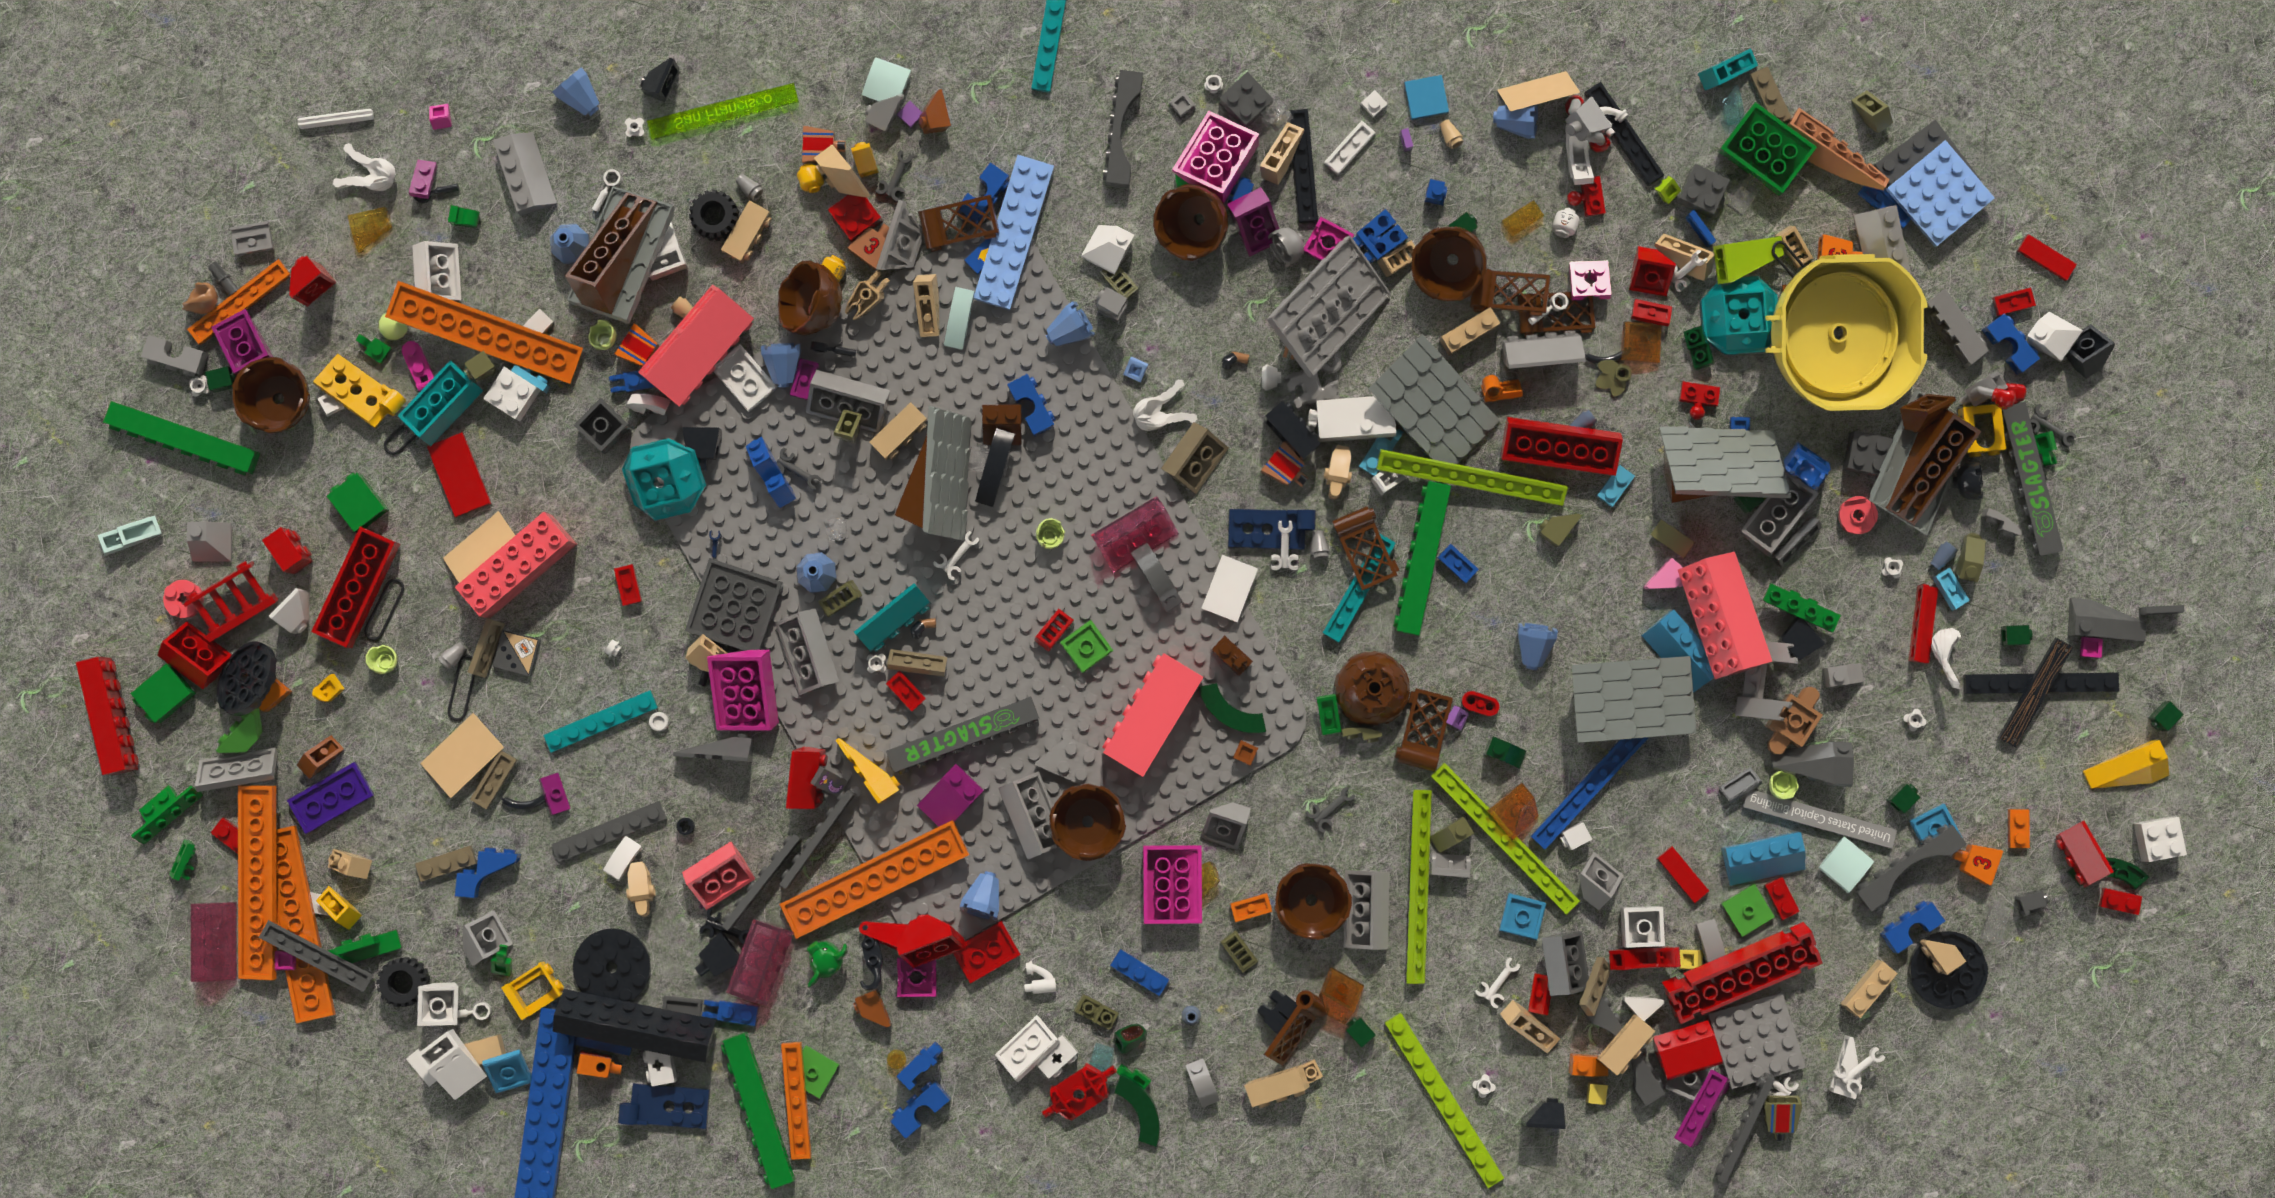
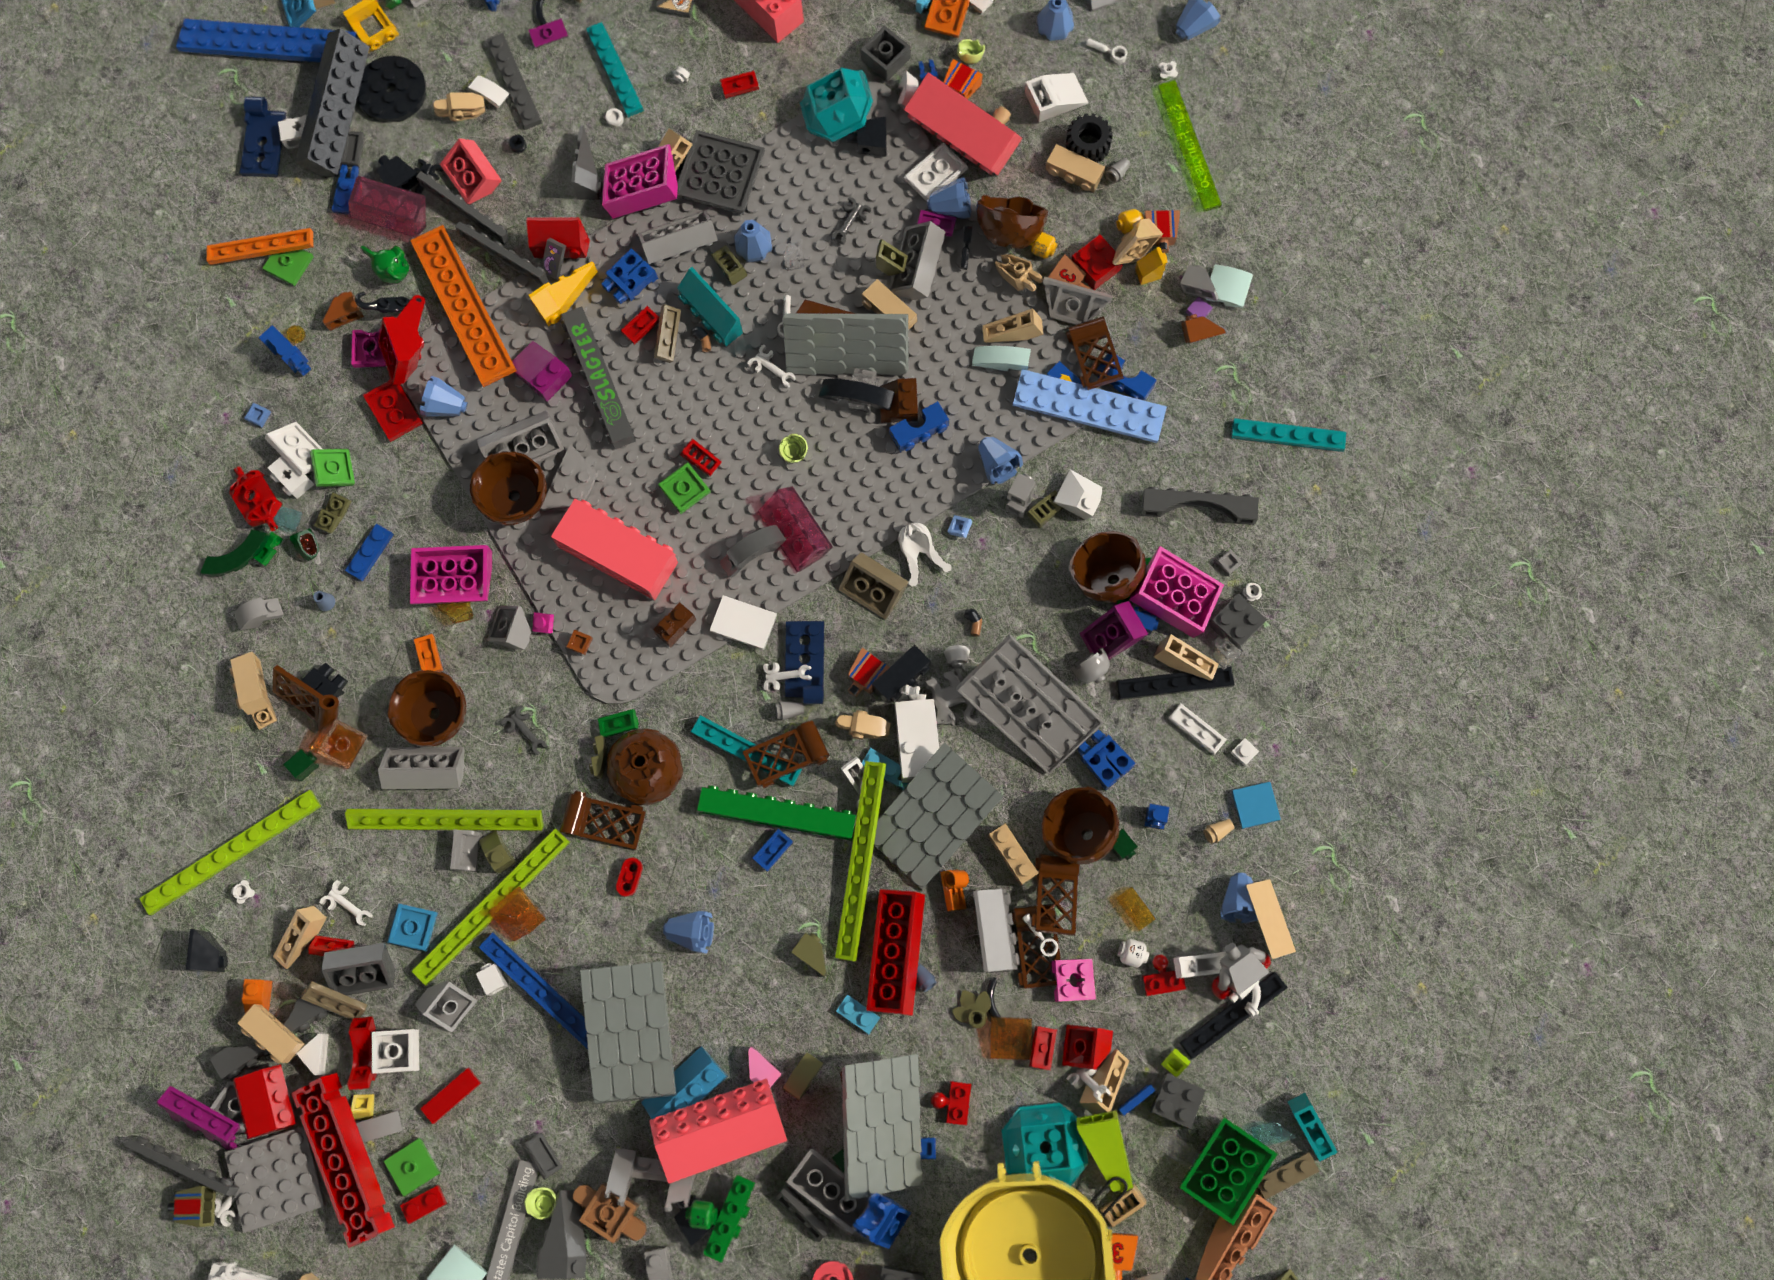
camera: 95 degrees right, 10 degrees down
reddish brown piece [565,186,675,324] -> none
orange torso [577,1050,622,1078] -> none
black slope [640,58,679,102] -> none
dark blue hand [709,530,722,558] -> none
green brick [721,1032,795,1189] -> none
blue arch [746,437,796,508] -> none
white plate [867,654,887,673] -> none
dark grey bar [875,150,912,203] -> none
blue arch [891,1081,951,1139] -> none
white plant [1024,961,1056,994] -> none
dark green tile [1198,683,1266,733] -> none
olive slope [1220,930,1258,972] -> none
dark pink brick [1304,217,1354,261] -> none
tan slope [1377,240,1415,277] -> none
medium lavender tile [1399,128,1413,152] -> none
medium lavender plate [1446,705,1469,730] -> none
dark green slope [1483,736,1526,769] -> none
light yellow slope [1586,1083,1608,1105] -> none
dark green slope [1683,326,1715,370] -> none
dark azure slope [1721,832,1805,886] -> none
none -> medium blue tile [244,403,271,428]
none -> bright green plate [310,449,355,487]
none -> dark pink plate [532,612,554,633]
none -> blue hips [601,248,658,304]
none -> green head [685,1200,717,1230]
none -> white piece [777,295,791,339]

